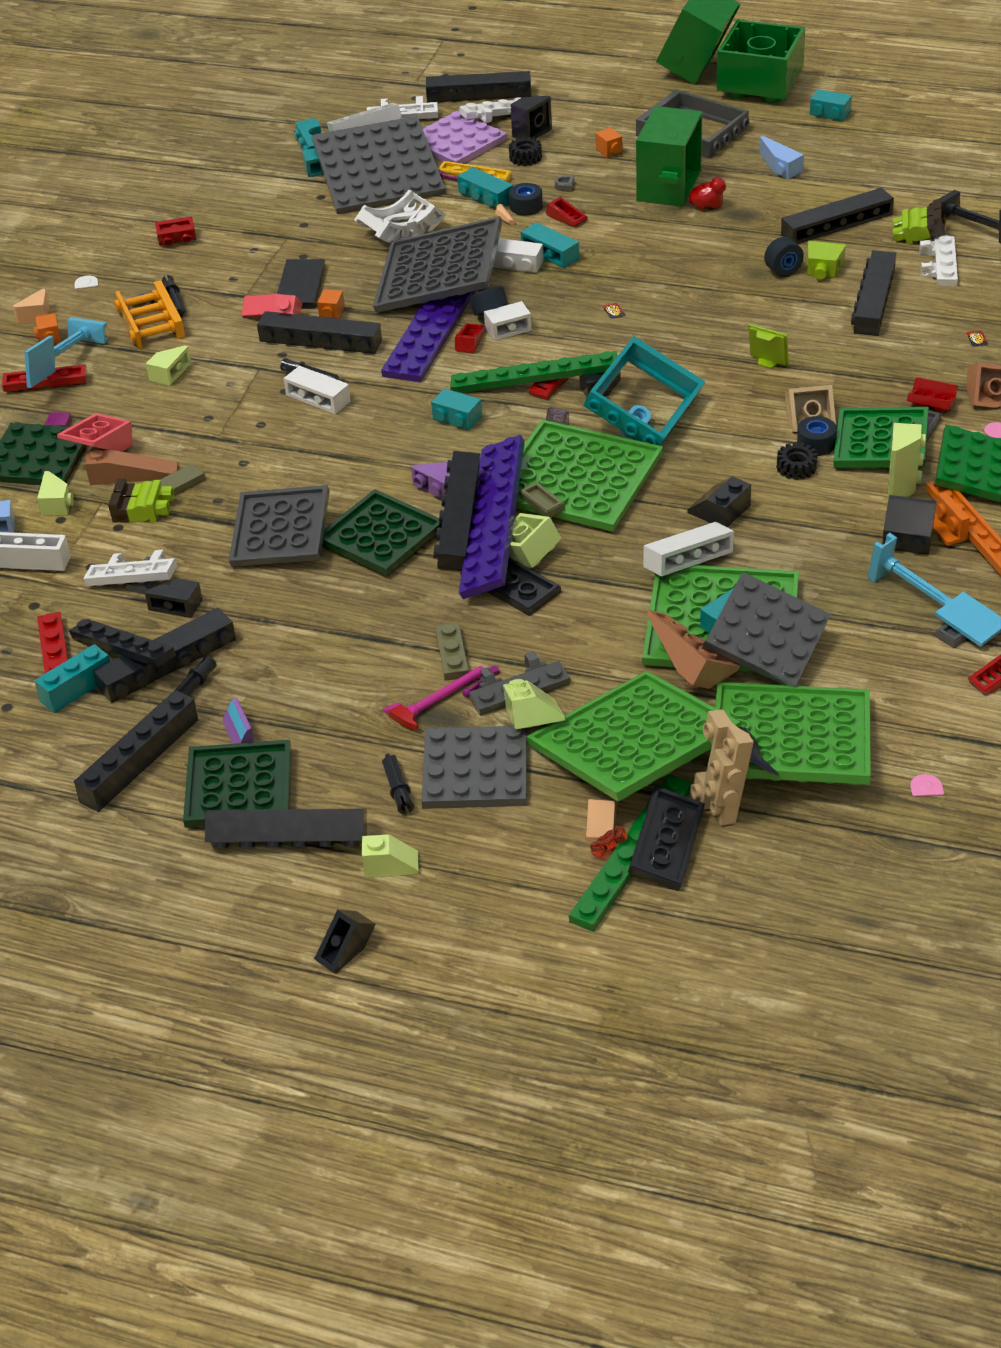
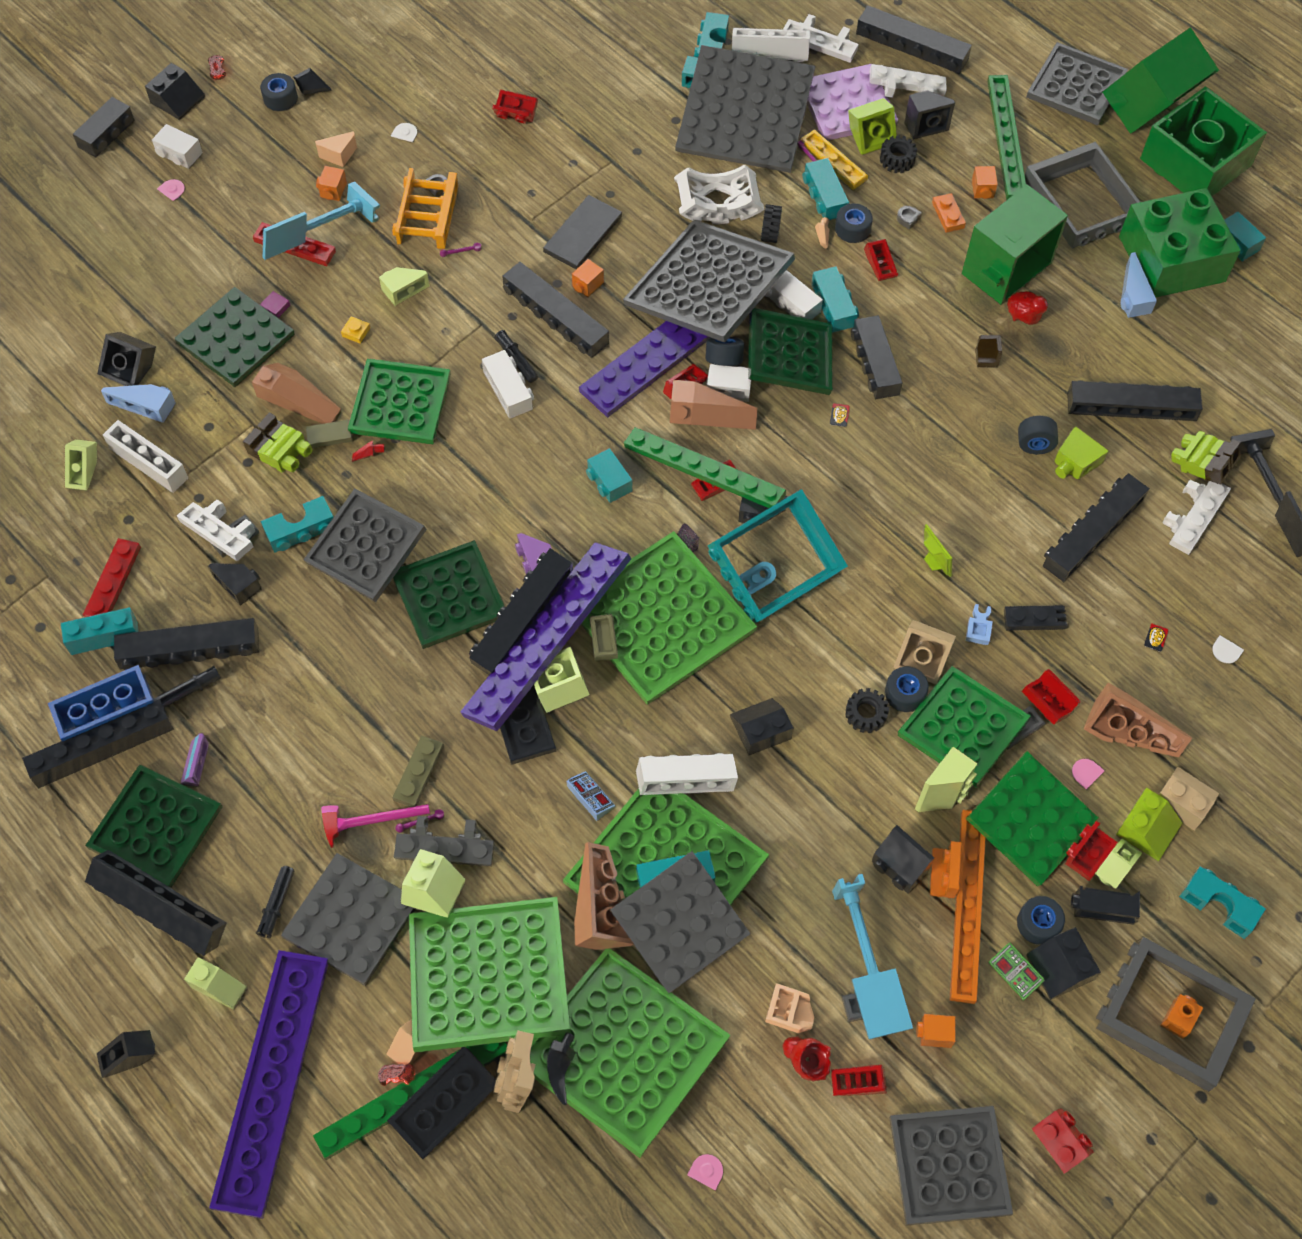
camera: 25 degrees right, 20 degrees up
yellowish green slope [37,471,74,516] -> none
coral slope [57,413,133,452] -> none
black plate [69,619,176,667] -> none
black axle [161,275,186,317] -> none
coral slope [241,294,302,318] -> none
none -> blue slope [48,665,154,741]
none -> dark purple plate [209,950,328,1219]
none -> teal arch [261,496,334,553]
none -> yellow plate [341,316,370,344]
none -> green plate [348,358,451,445]
none -> red bar [352,441,385,462]
none -> magenta hinge [440,242,481,257]
none -> slope [567,771,615,821]
none -> nougat wedge [670,380,757,430]
none -> dark green plate [748,308,833,395]
none -> black tyre [761,204,782,243]
none -> light nougat slope [765,983,815,1033]
none -> red piece [782,1036,831,1082]
none -> lime slope [848,98,897,155]
none -> black brick [851,315,902,400]
none -> orange plate [932,193,966,233]
none -> light blue plate [965,604,993,645]
none -> dark brown panel [975,335,1002,368]
none -> green plate [987,75,1026,200]
none -> black hinge [1003,605,1068,631]
none -> dark grey plate [1026,42,1128,126]
none -> green brick [1119,188,1241,298]

